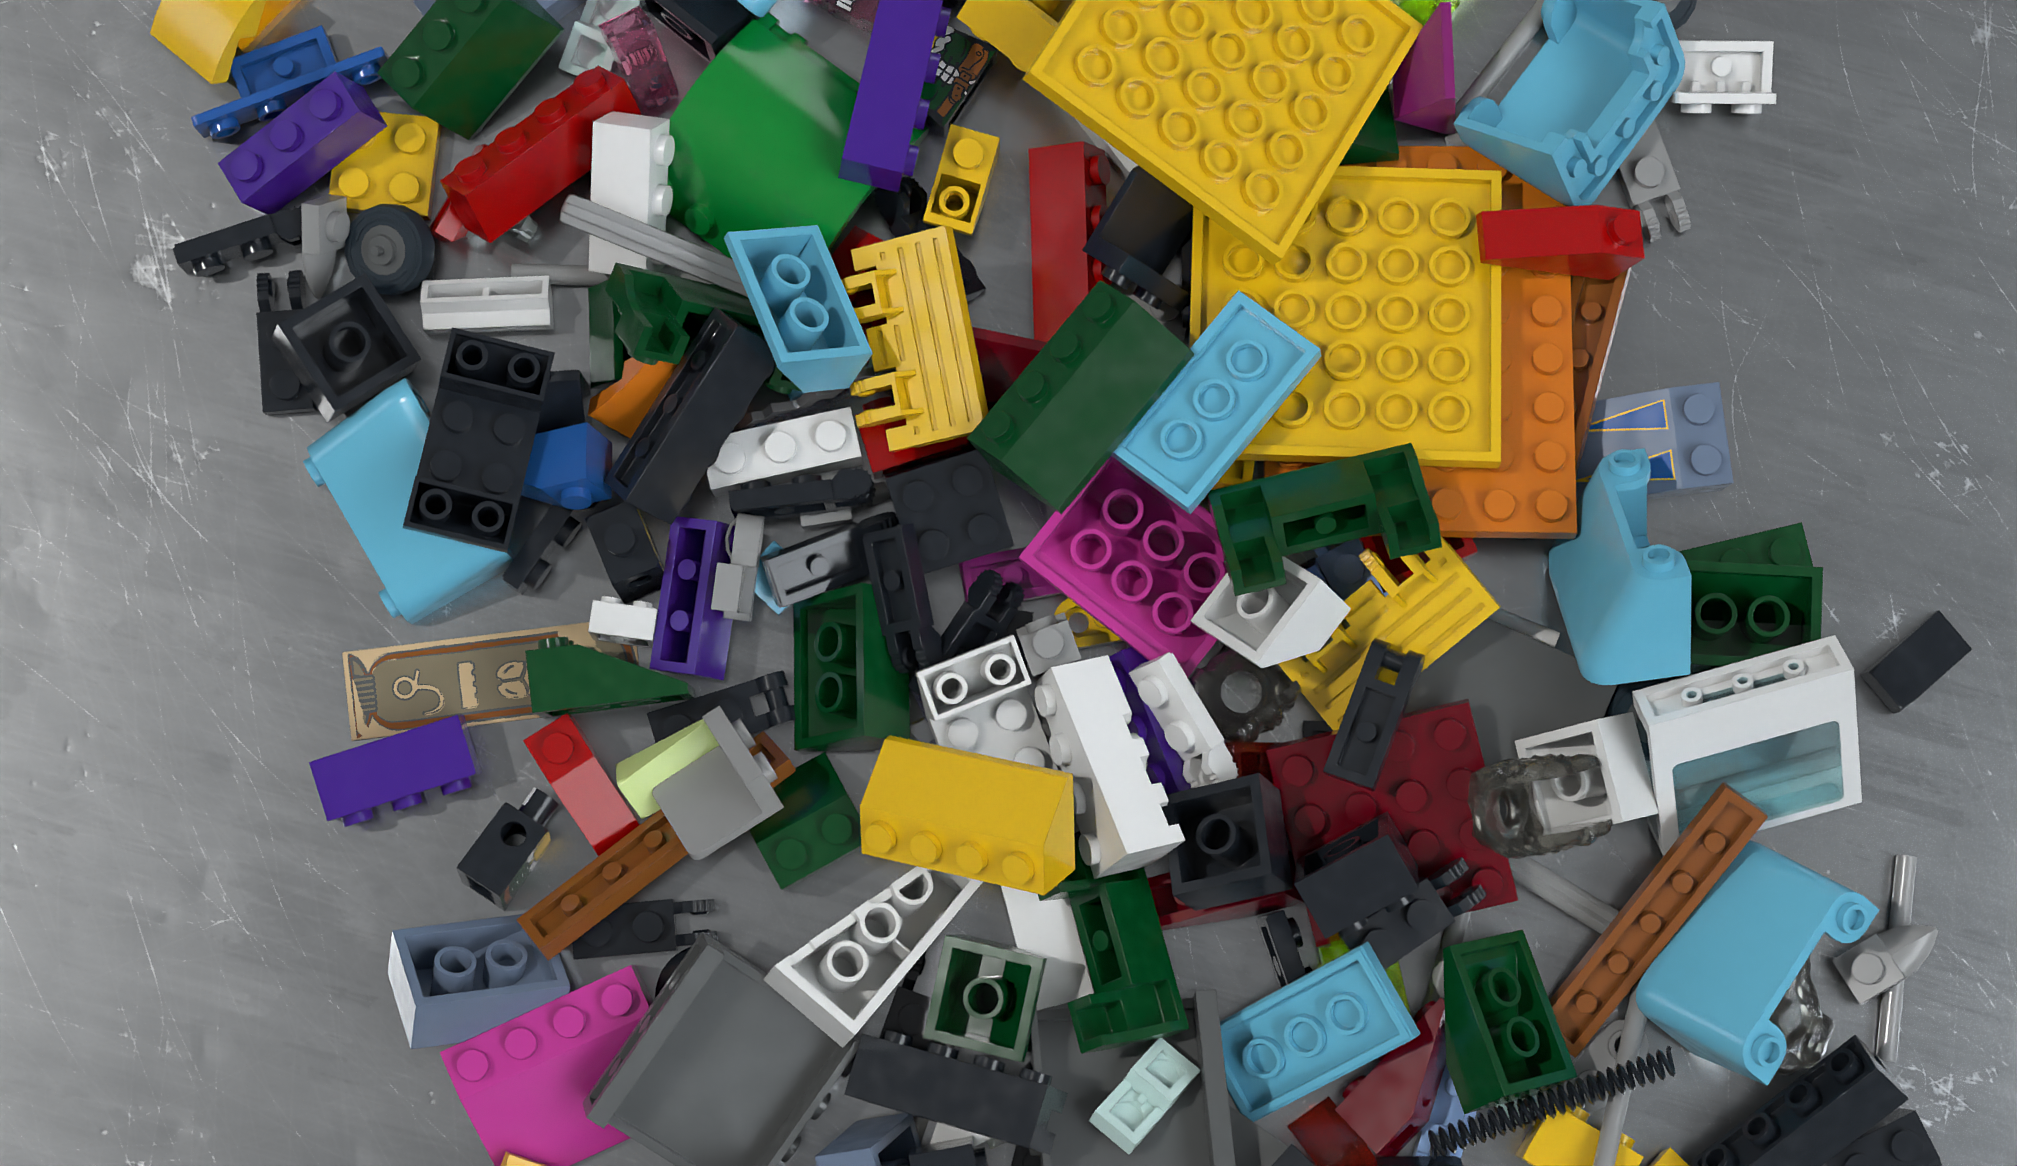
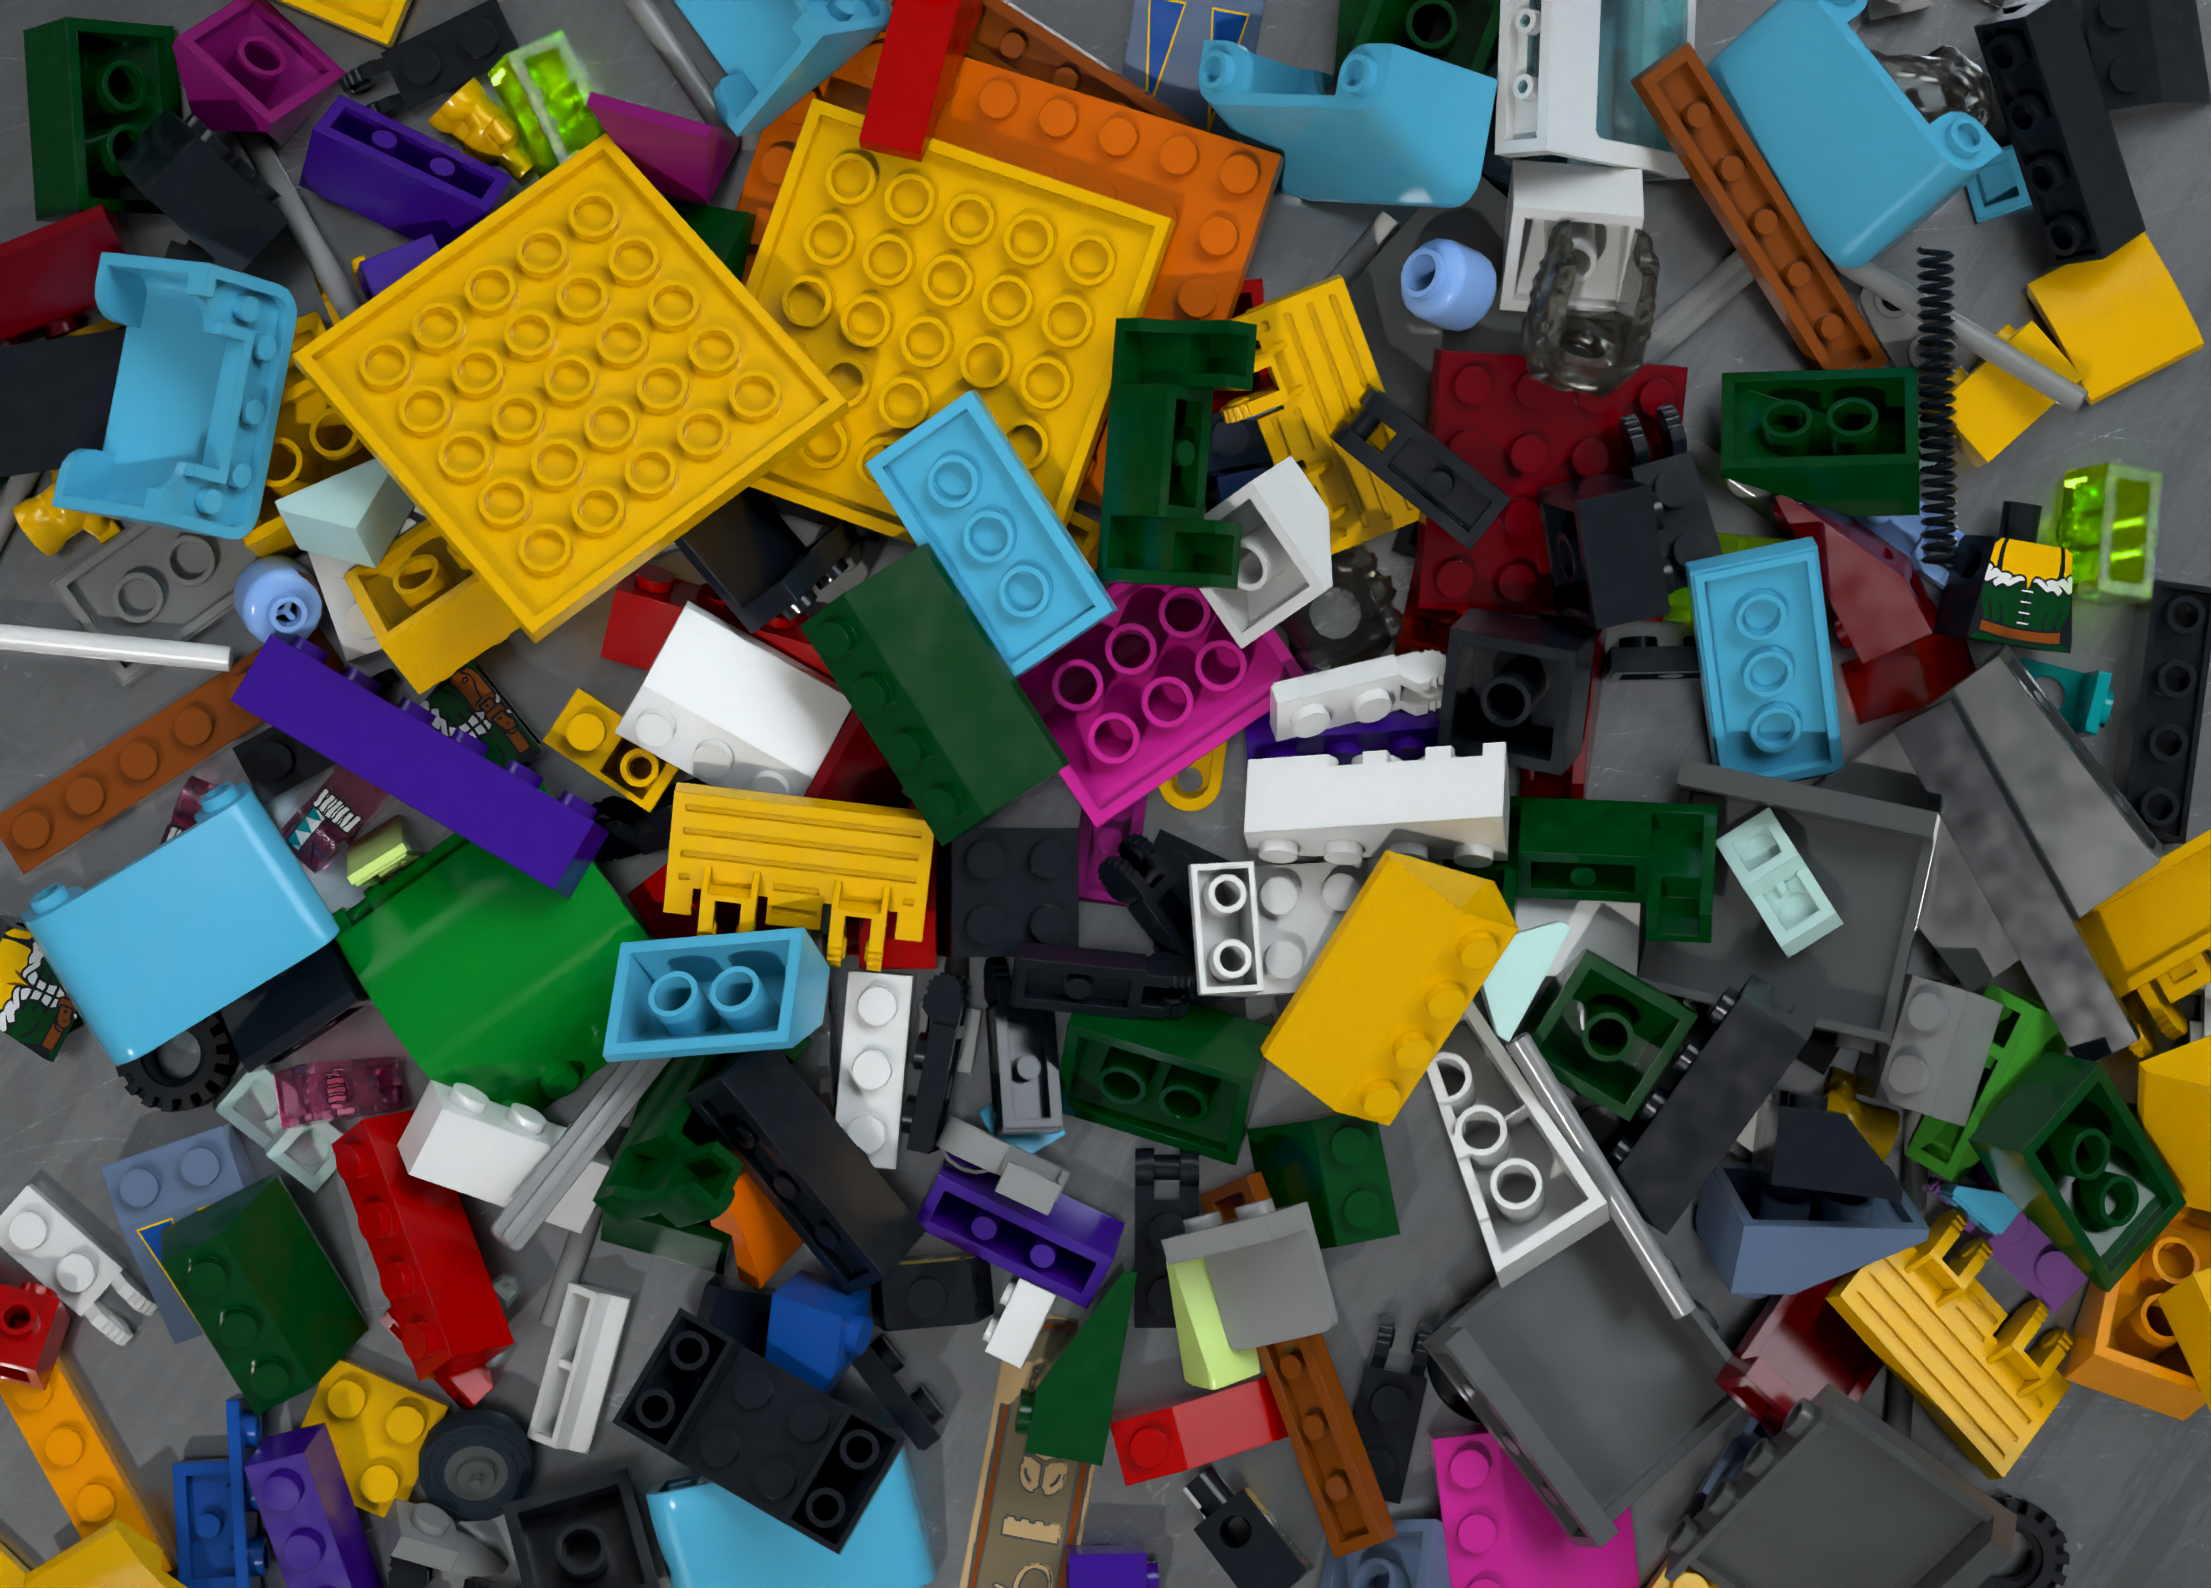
camera: 65 degrees left, 5 degrees up
light grey brick [1016,612,1082,678] -> none
none -> yellowish green slope [347,815,426,886]
none -> white slope [614,601,852,797]
none -> light blue head [1401,238,1497,331]
none -> light aqua slope [1480,921,1572,1042]
none -> light grey piece [1506,1032,1696,1319]
none -> medium azure slope [1966,144,2033,223]

